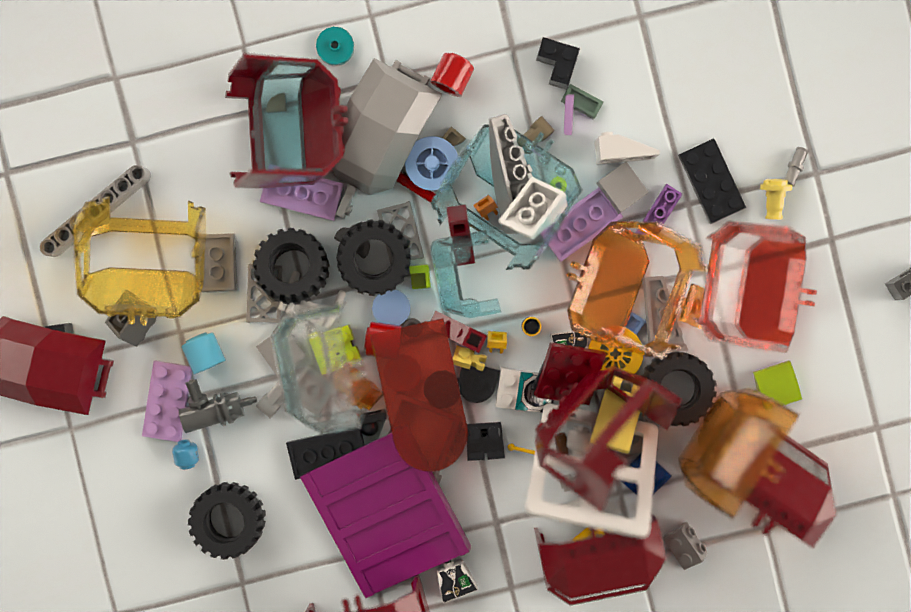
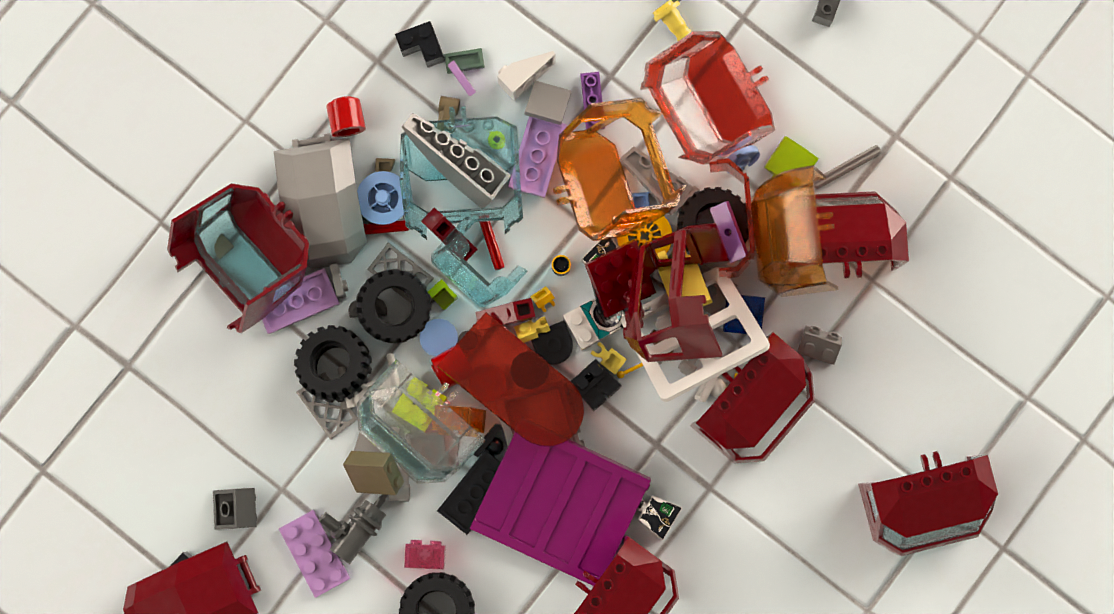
camera: 35 degrees left, 5 degrees down
light grey beam [39,165,151,257] -> none
clear yellow windscreen [72,196,206,325] -> none
dark azure head [172,439,199,470] -> none
medium azure piece [181,332,226,375] -> none
light grey tile [196,233,237,292] -> none
teal plate [316,26,354,66] -> none
orange tile [473,195,498,221] -> none
white slope [499,177,567,240] -> none
clear orange tile [672,283,712,329] -> none
black plate [678,138,746,224] -> none
none -> dark tan brick [343,451,404,495]
none -> clear pink brick [404,540,446,569]
none -> red axle [478,215,504,270]
none -> light yellow plate [590,342,627,375]
none -> clear red windscreen [709,158,756,278]
none -> medium lavender tile [710,201,749,263]
none -> light blue tile [723,145,760,174]
none -> light grey axle [812,145,882,189]

